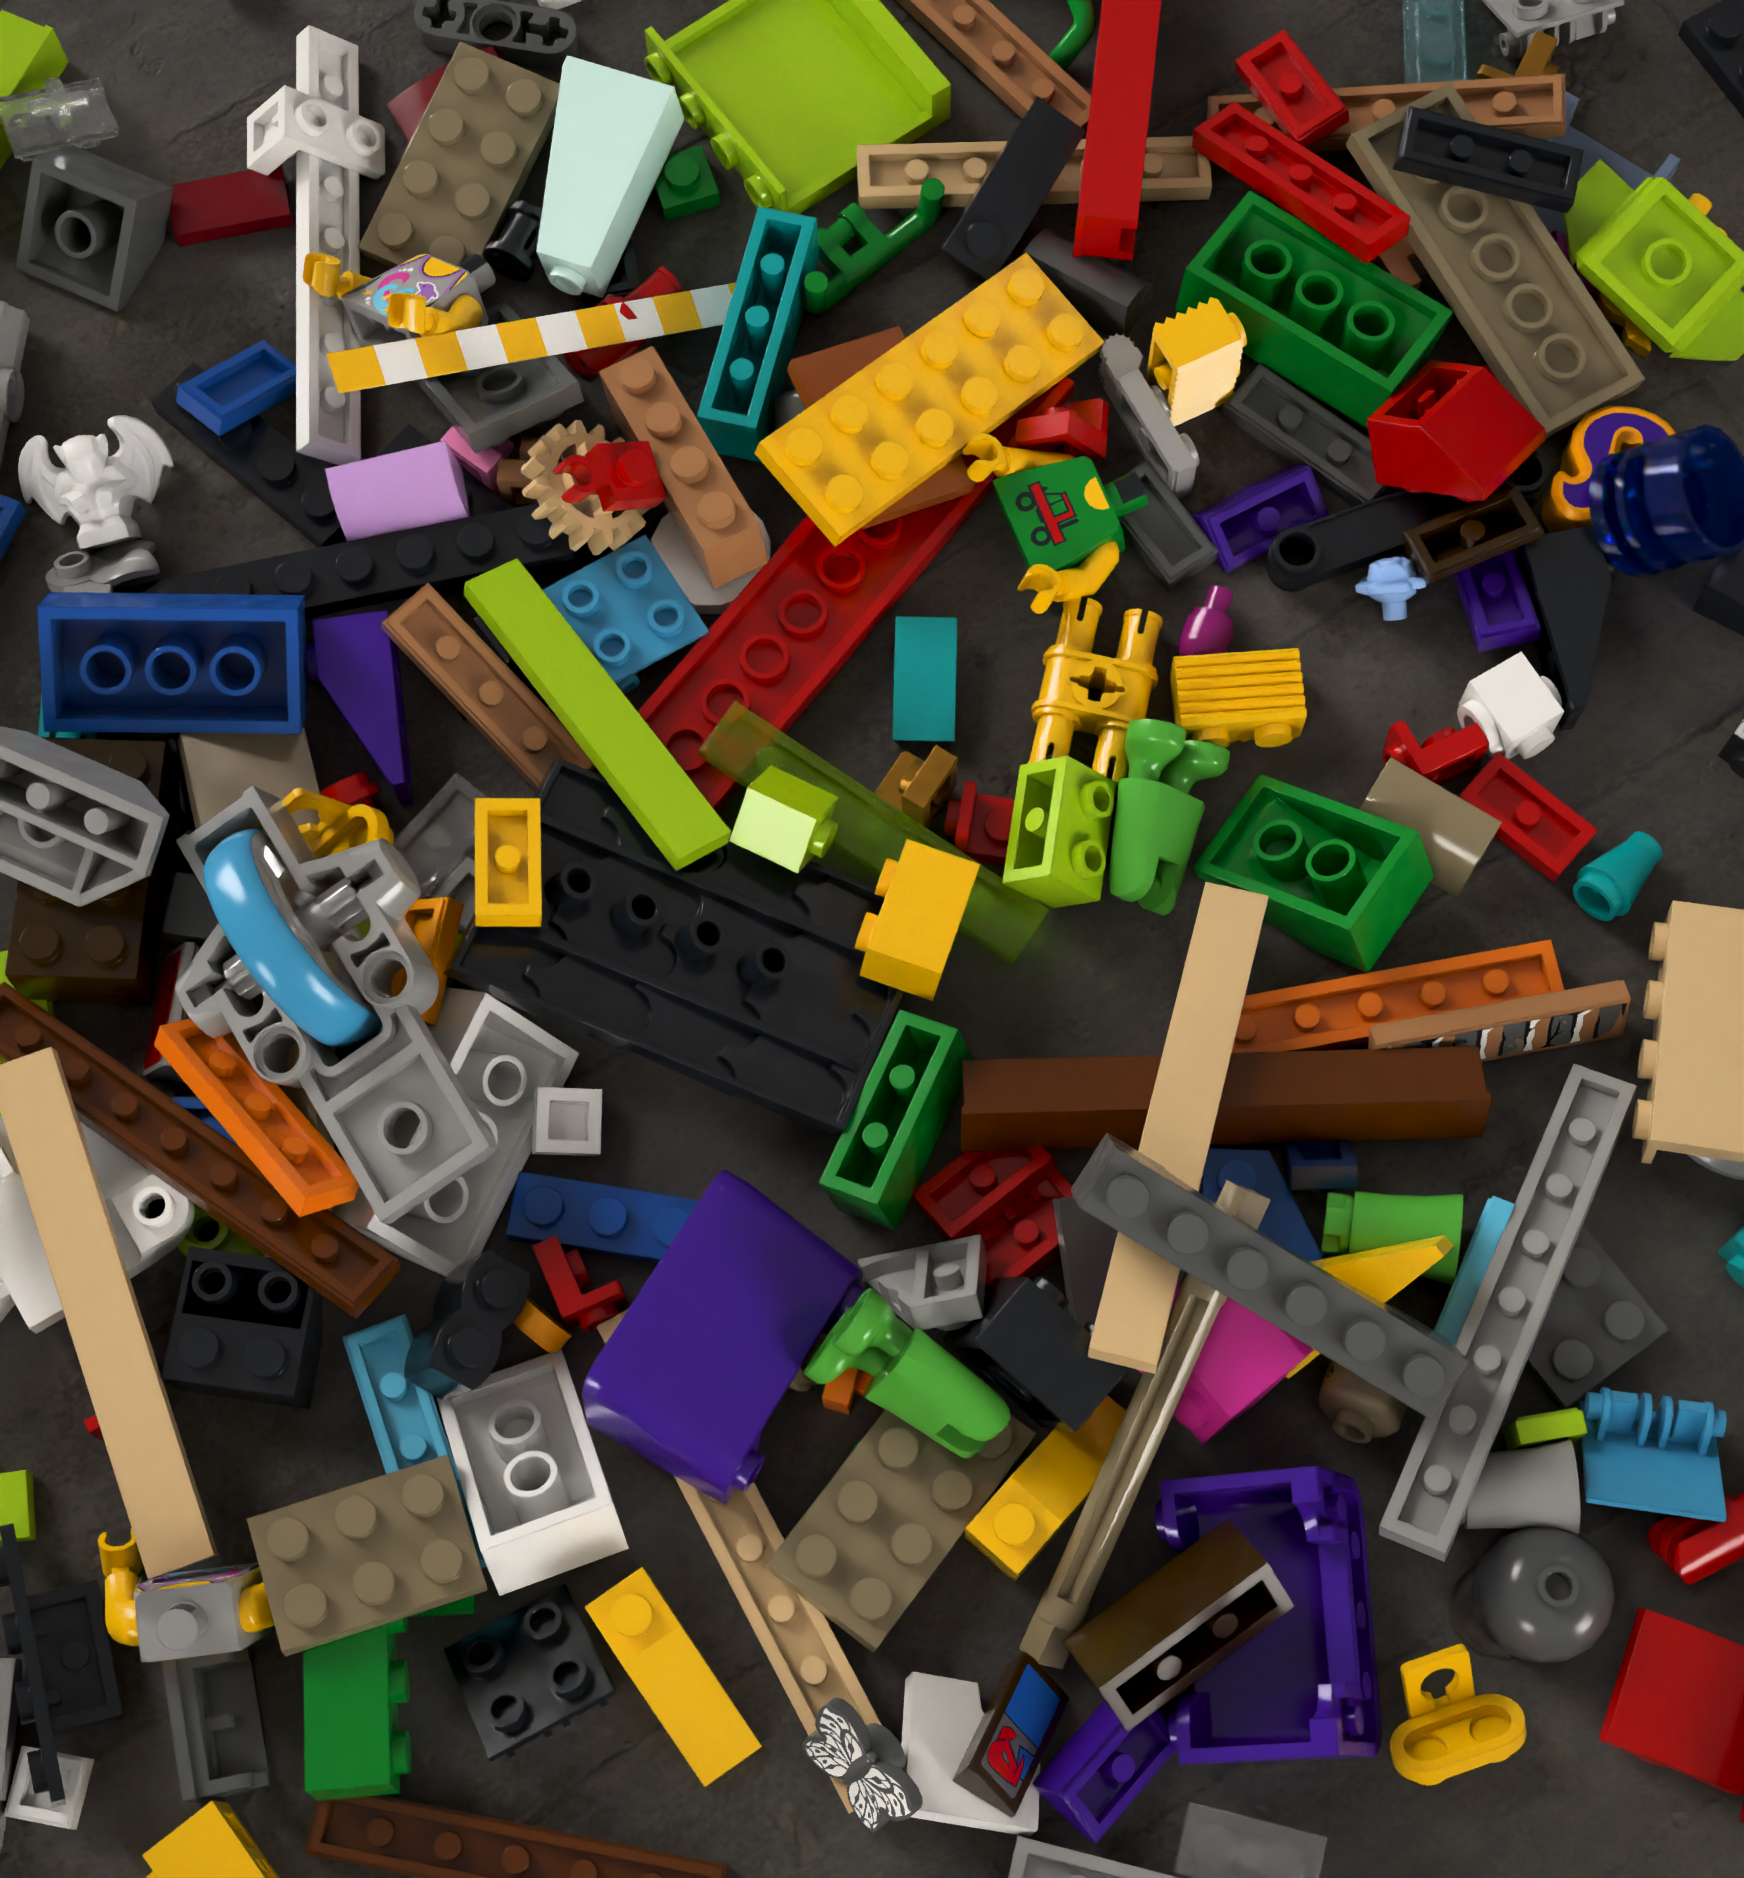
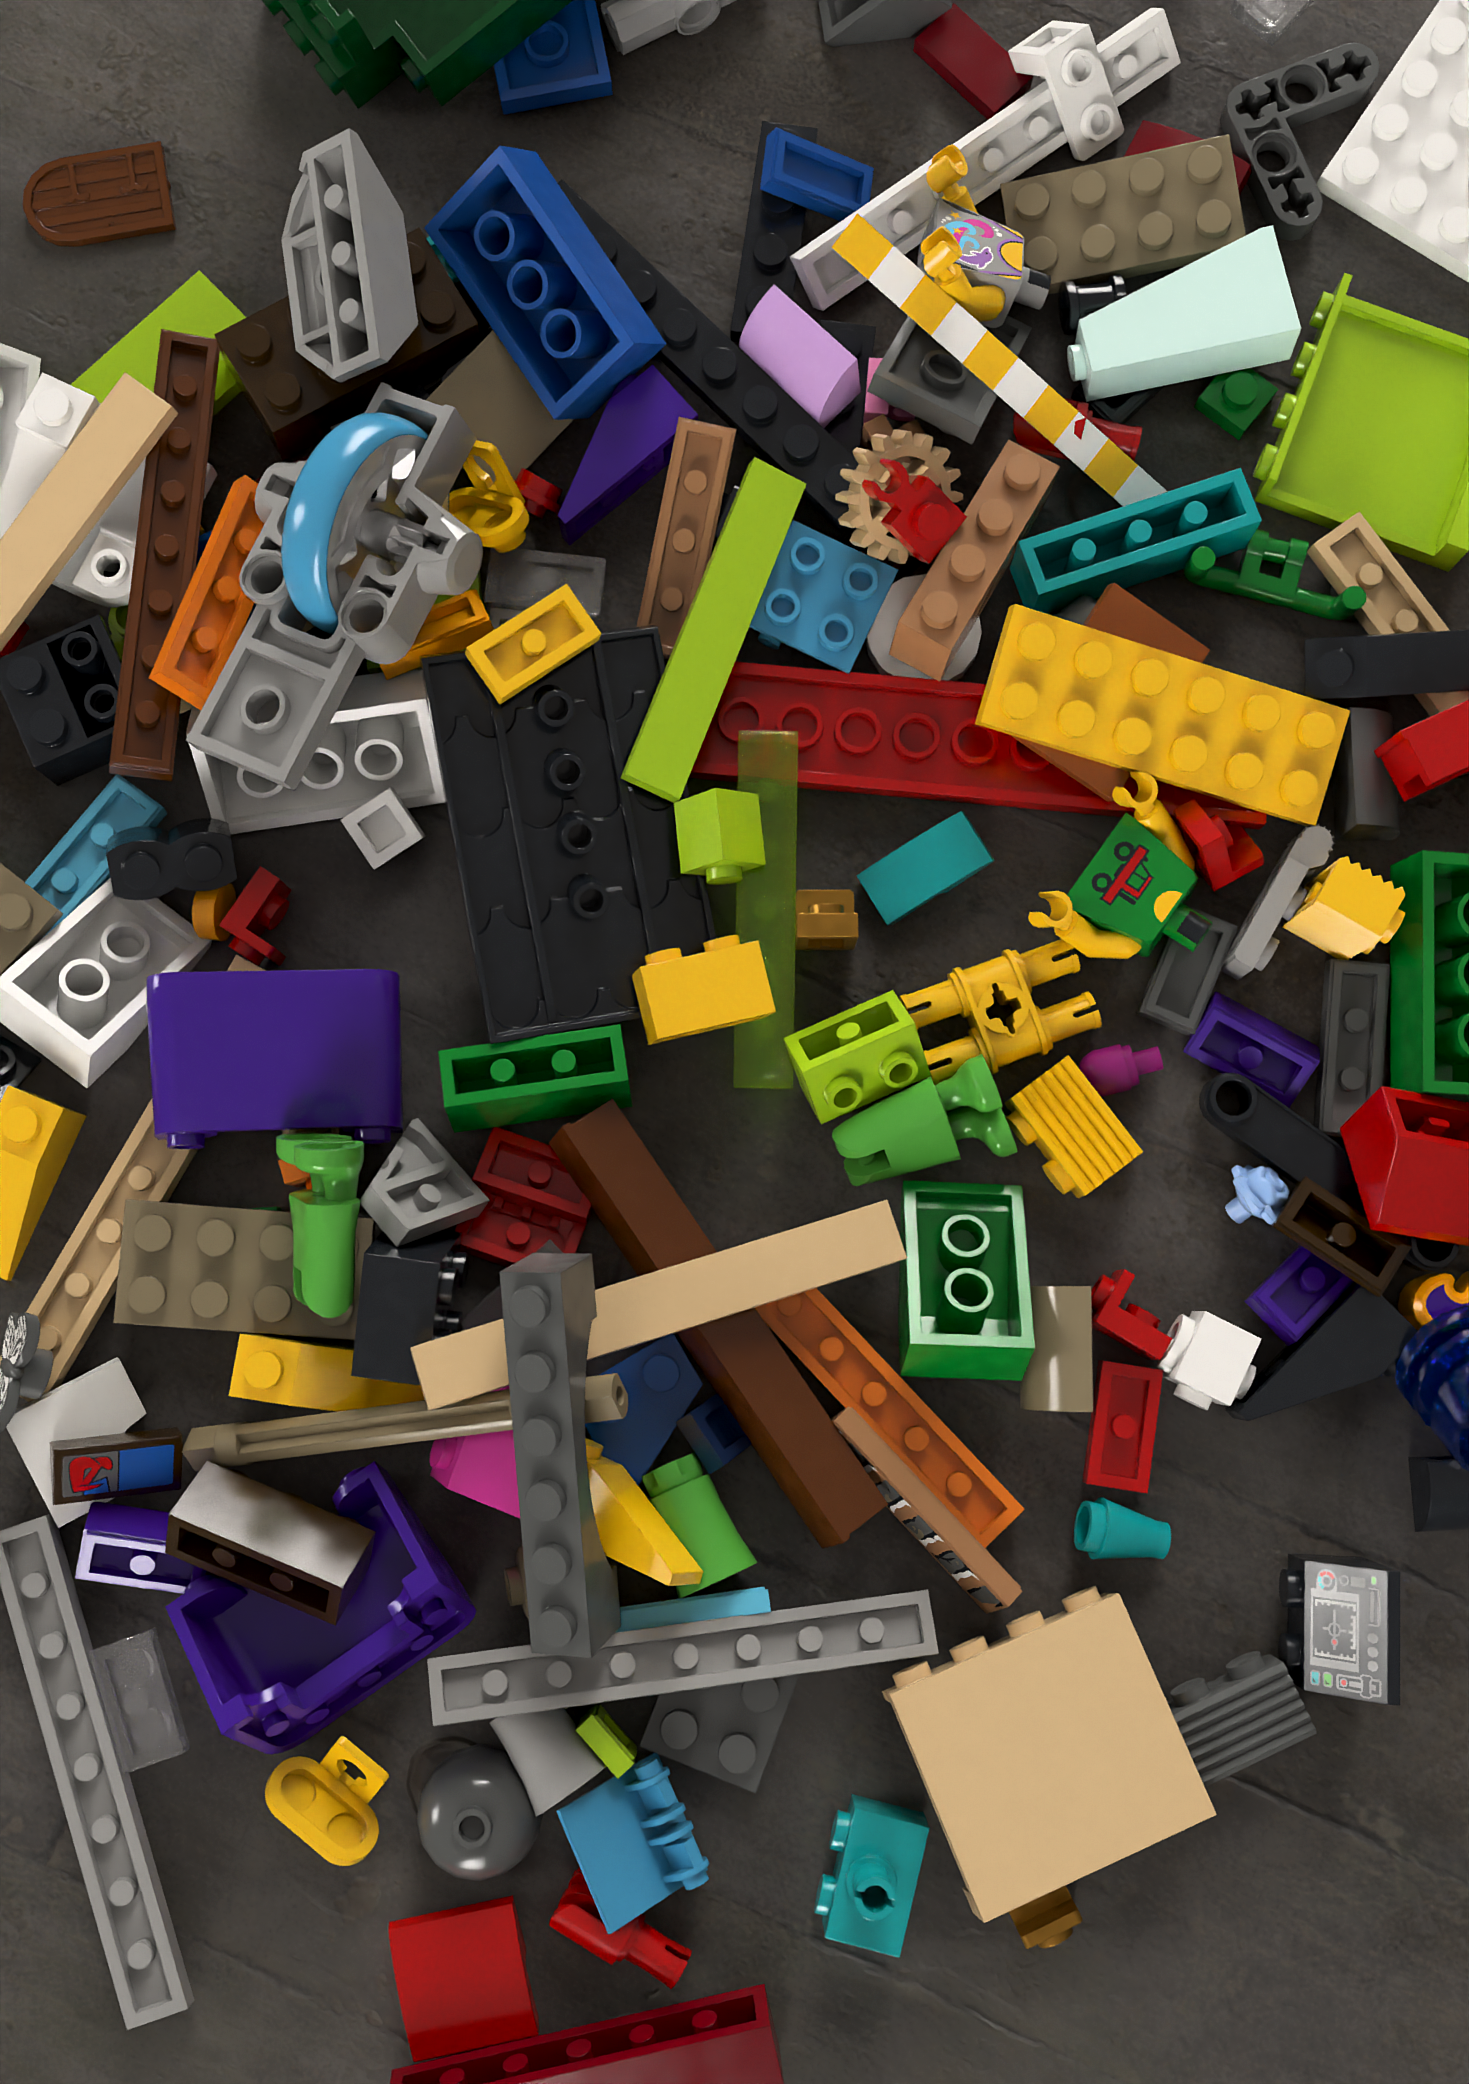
camera: 55 degrees right, 10 degrees up
white animal [18,415,174,551] -> none
light grey plate [45,540,160,593] -> none
blue plate [506,1172,699,1264] -> none
red bracket [944,780,1015,866] -> none

